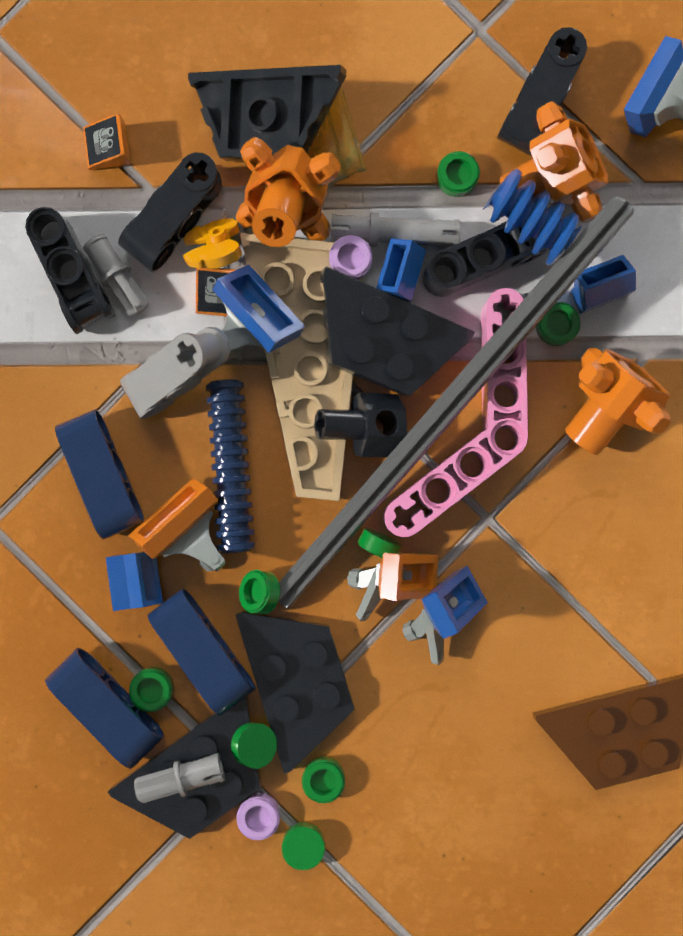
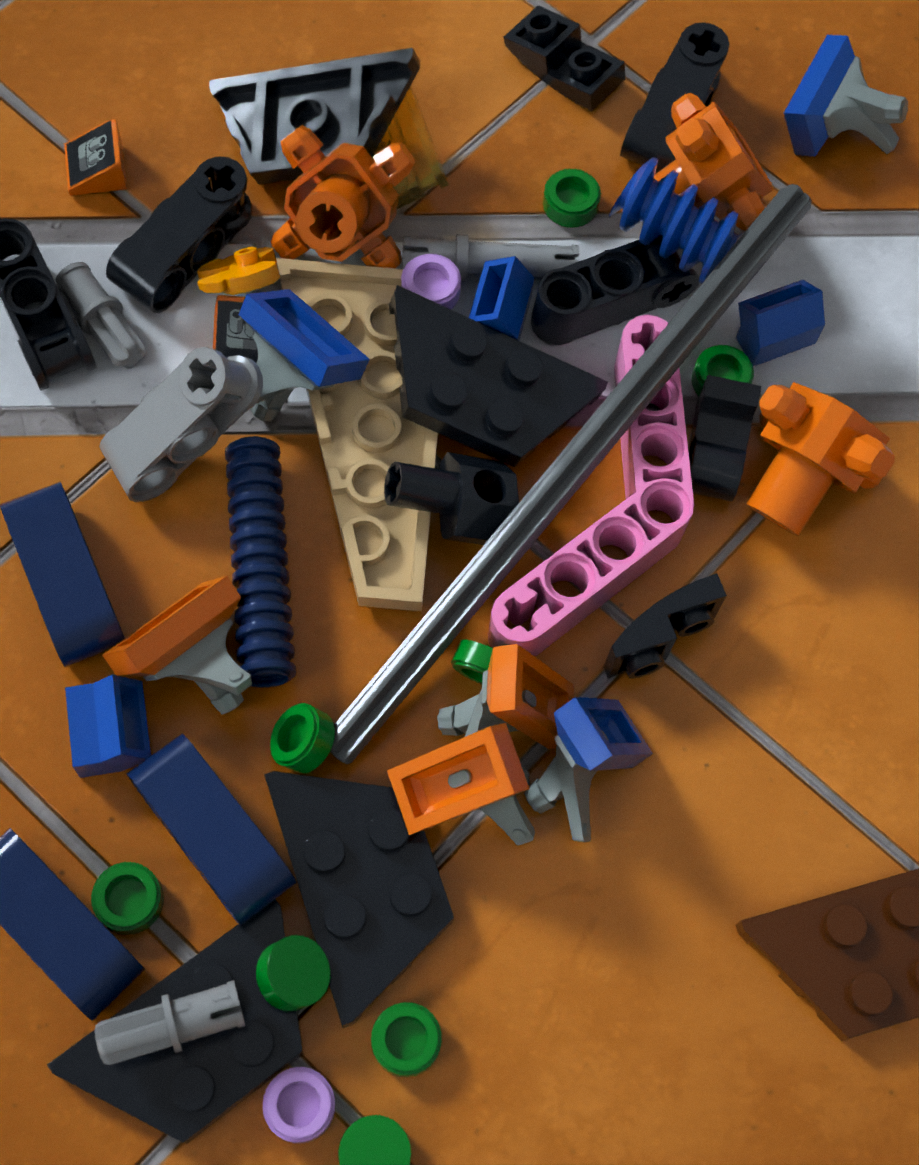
camera: 10 degrees left, 20 degrees down
none -> orange piece [387,723,535,845]
none -> black slope [504,5,626,112]
none -> black slope [603,573,727,679]
none -> black leg [688,375,762,502]

